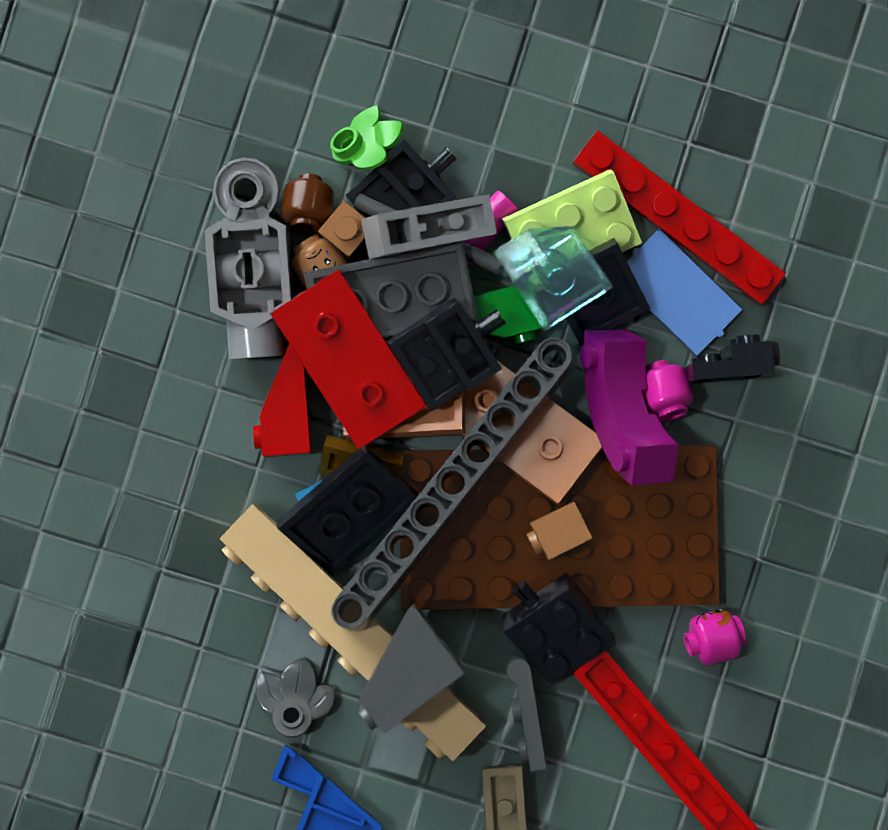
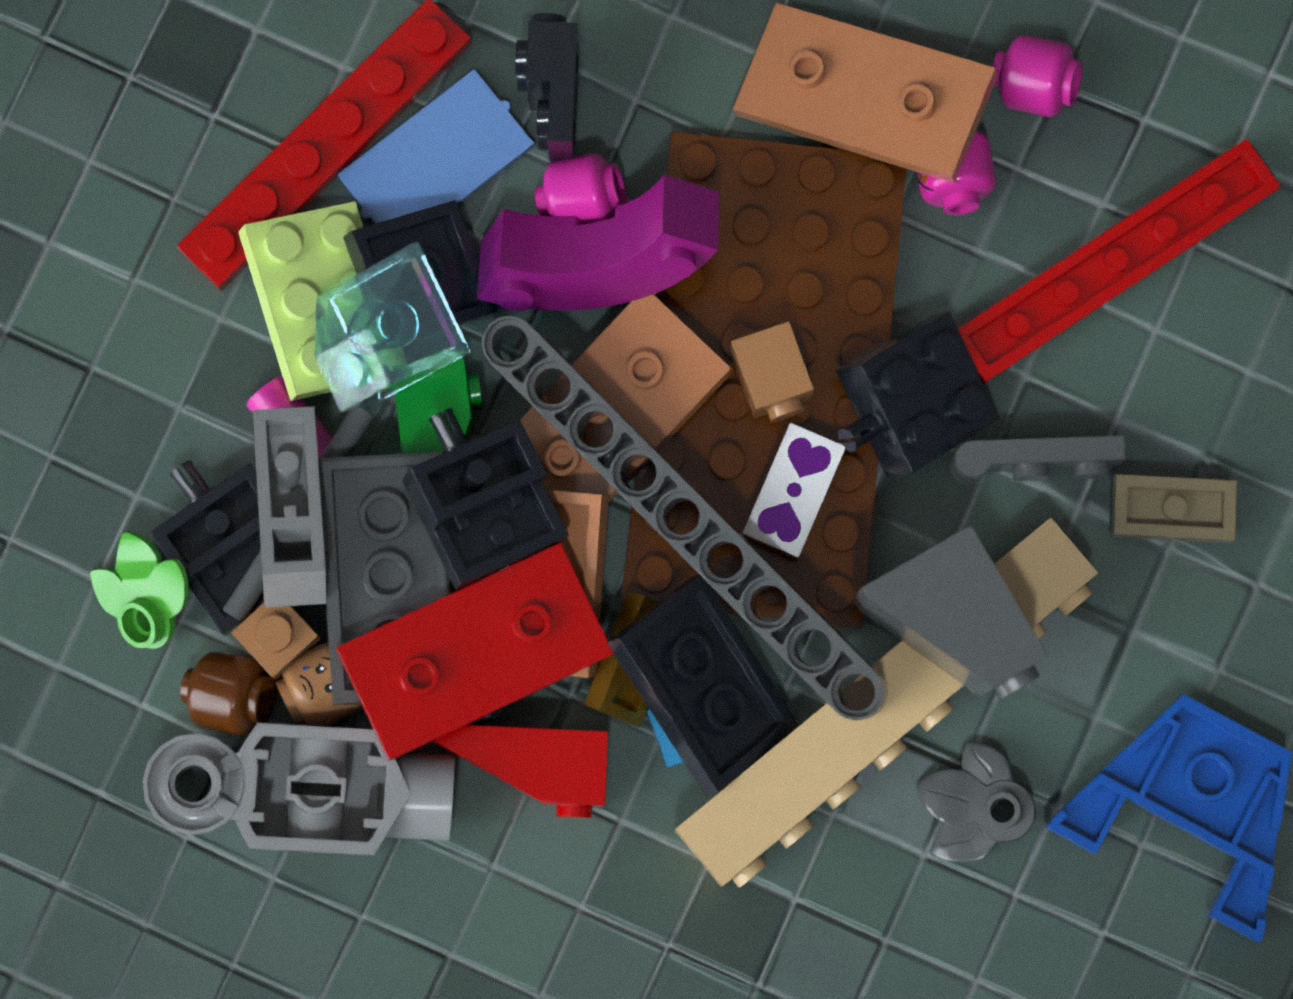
camera: 85 degrees left, 5 degrees down
none -> nougat plate [733,3,998,184]
none -> white tile [742,423,845,560]
none -> dark pink head [992,34,1083,118]

